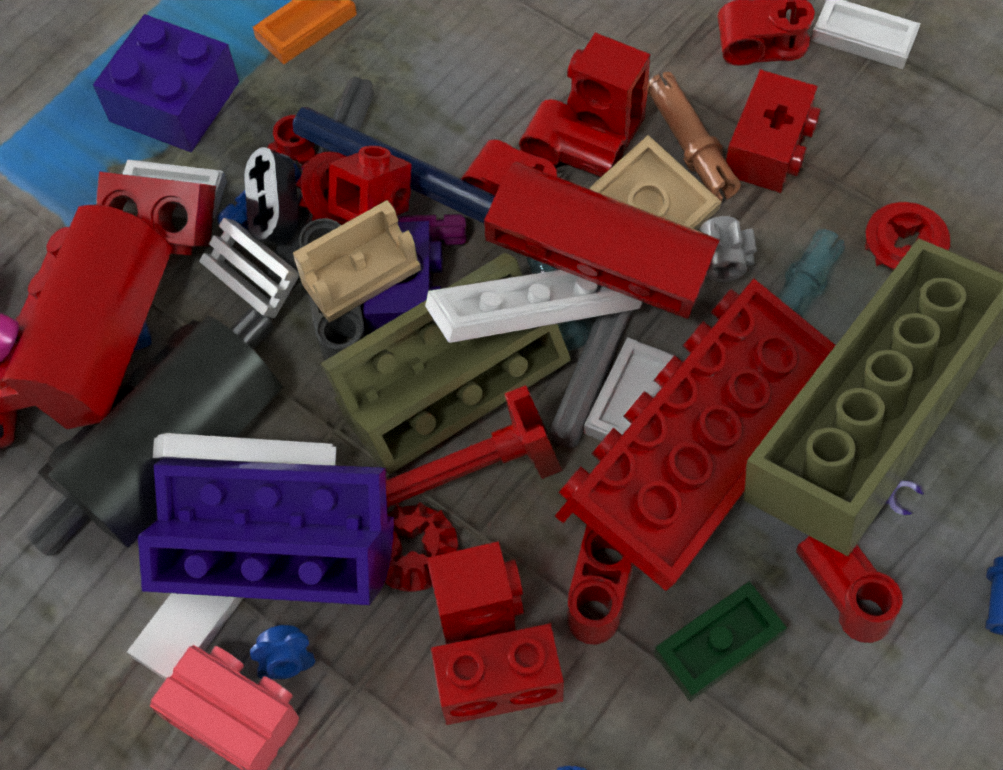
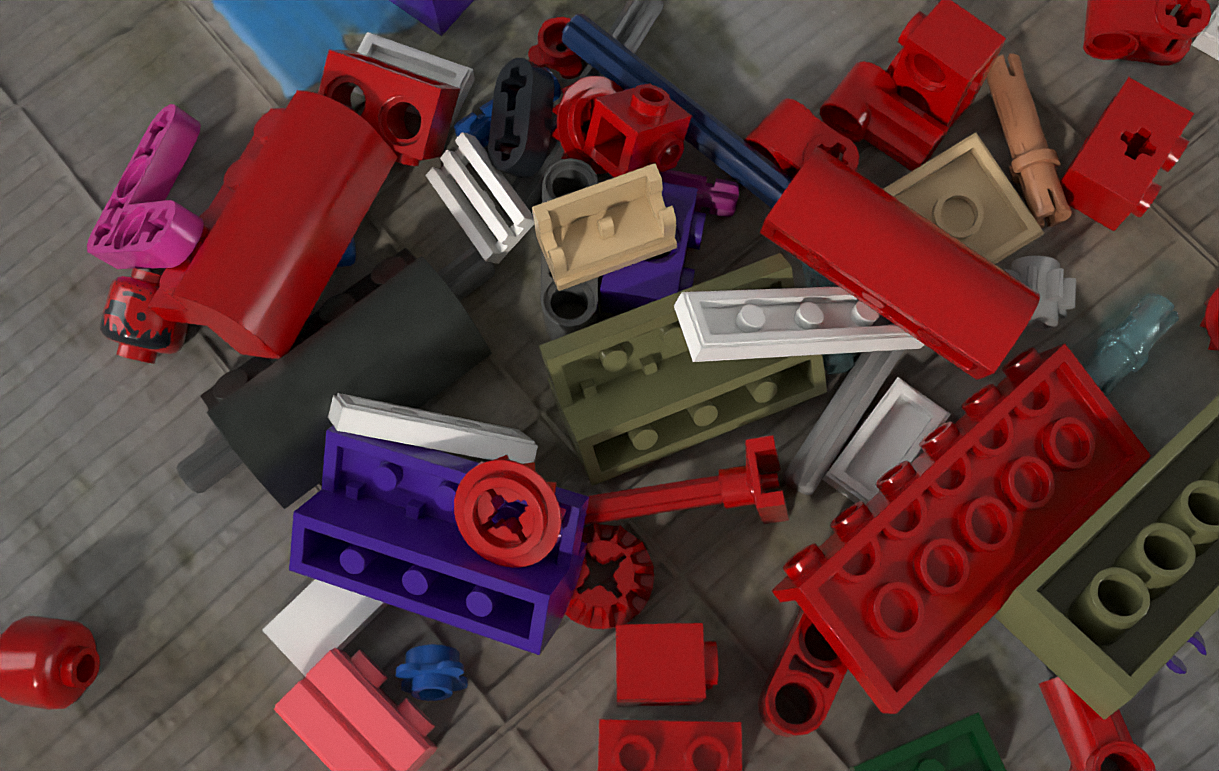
camera: 10 degrees right, 10 degrees up
none -> red gear [454,455,567,568]

